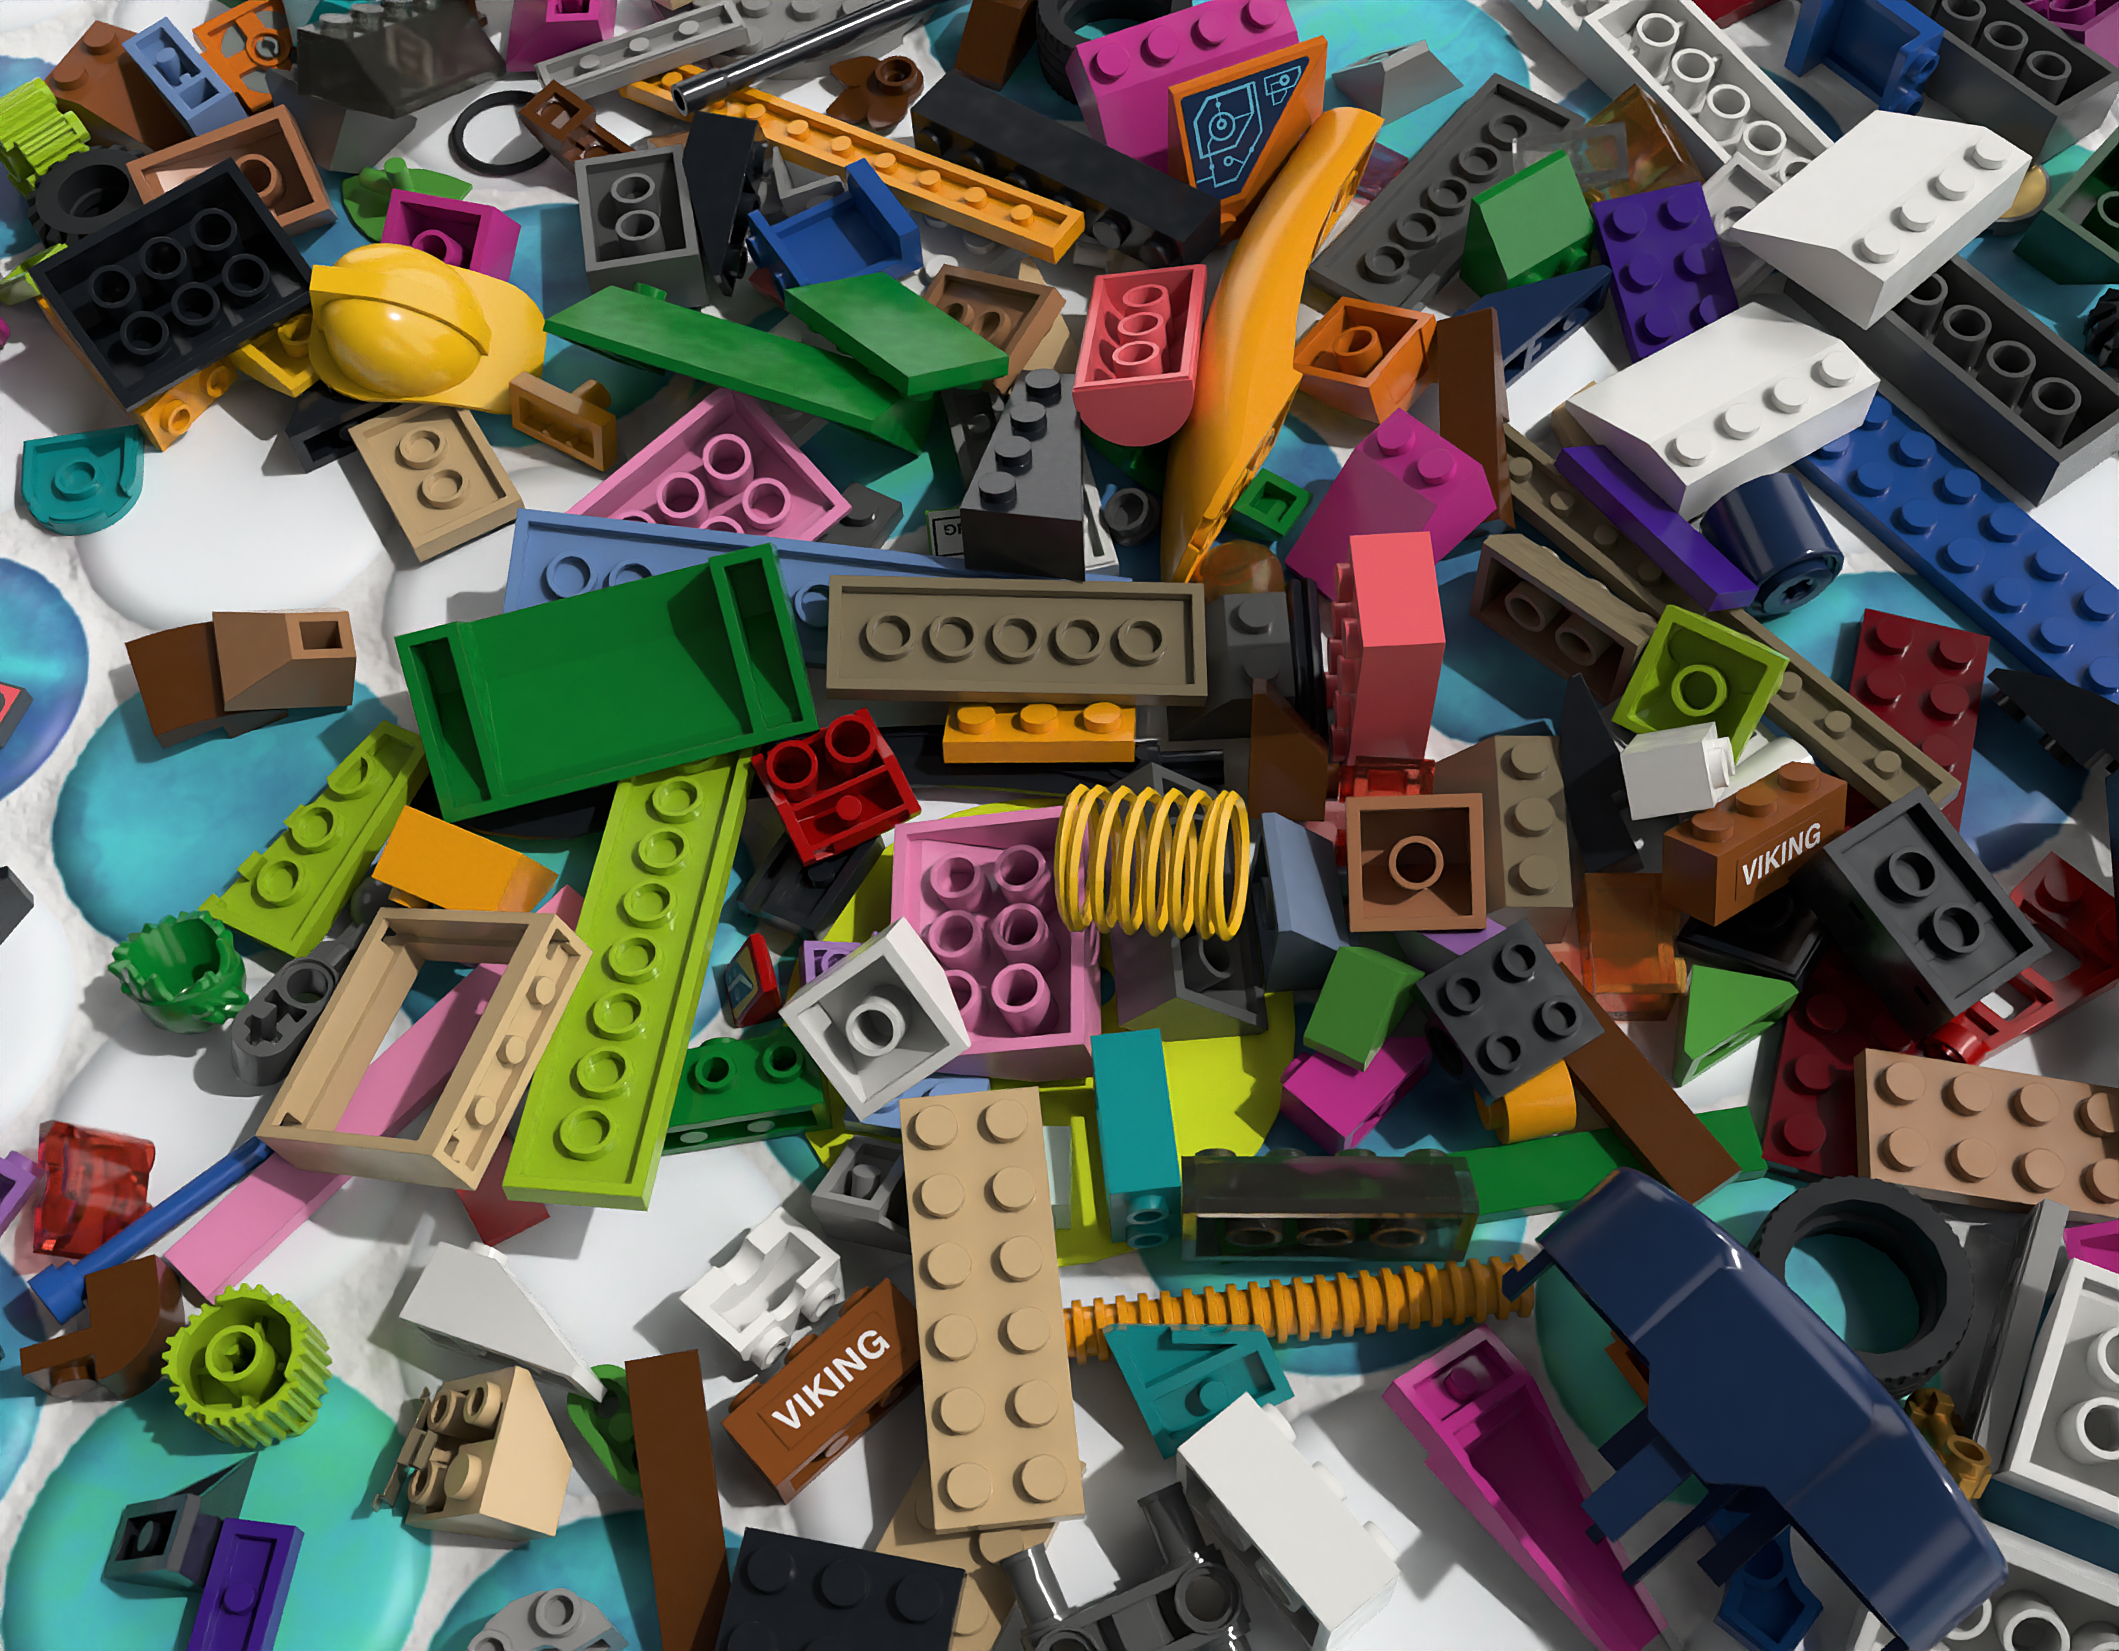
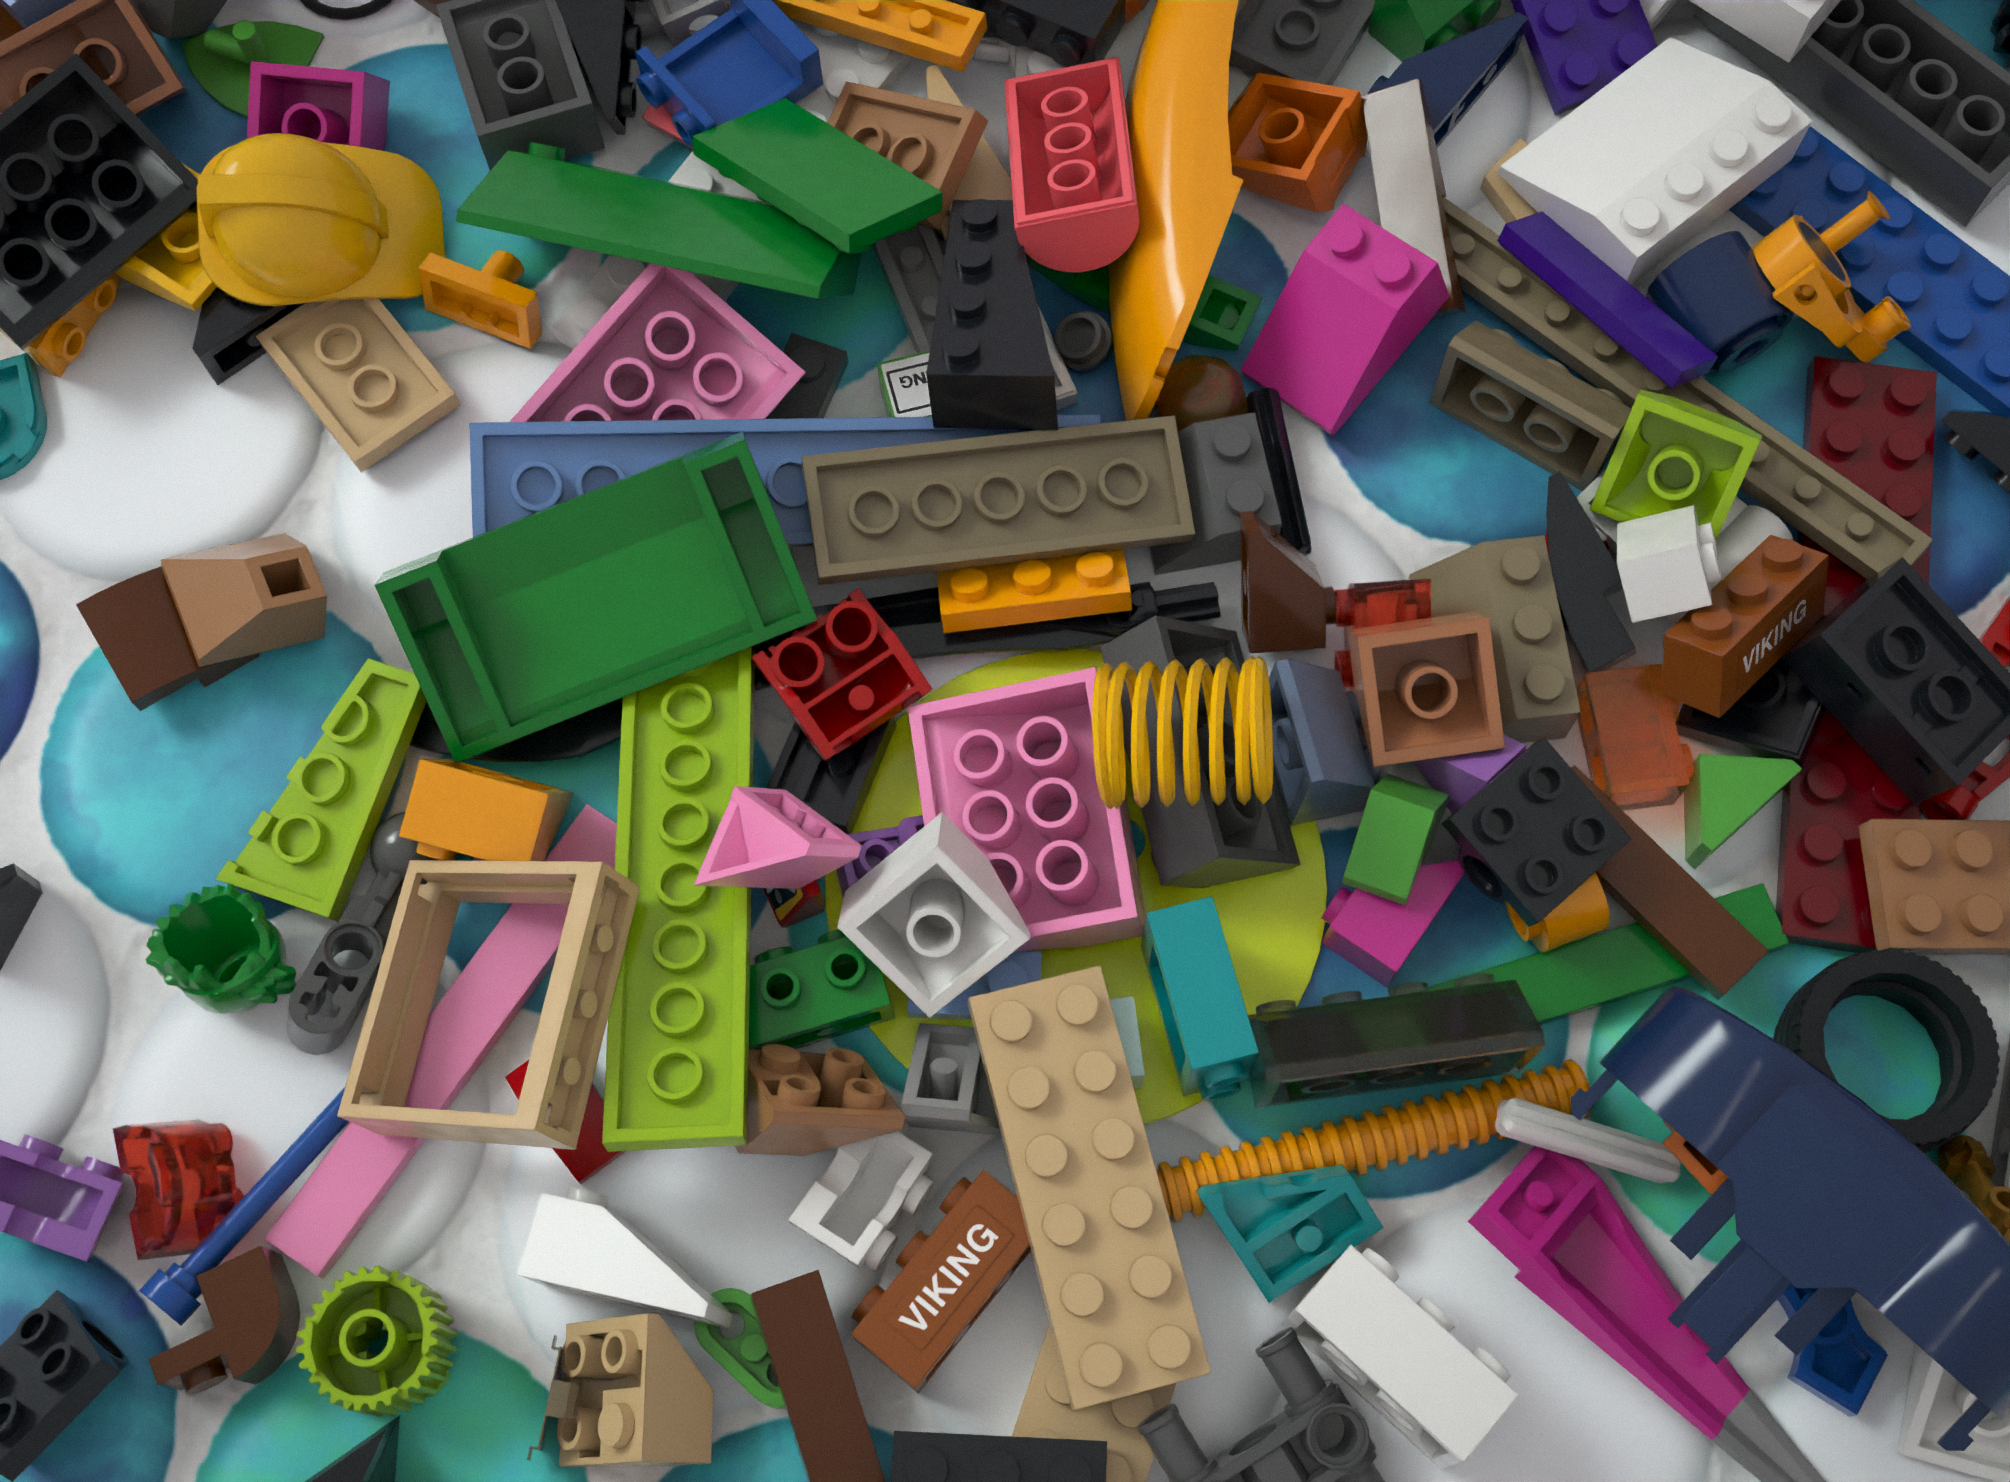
camera: 10 degrees left, 10 degrees up
coral brick [1323,531,1446,786] -> none
none -> bright pink slope [693,786,862,889]
none -> medium nougat slope [735,1044,906,1156]
none -> white axle [1494,1098,1681,1184]
none -> light orange piece [1753,191,1911,363]

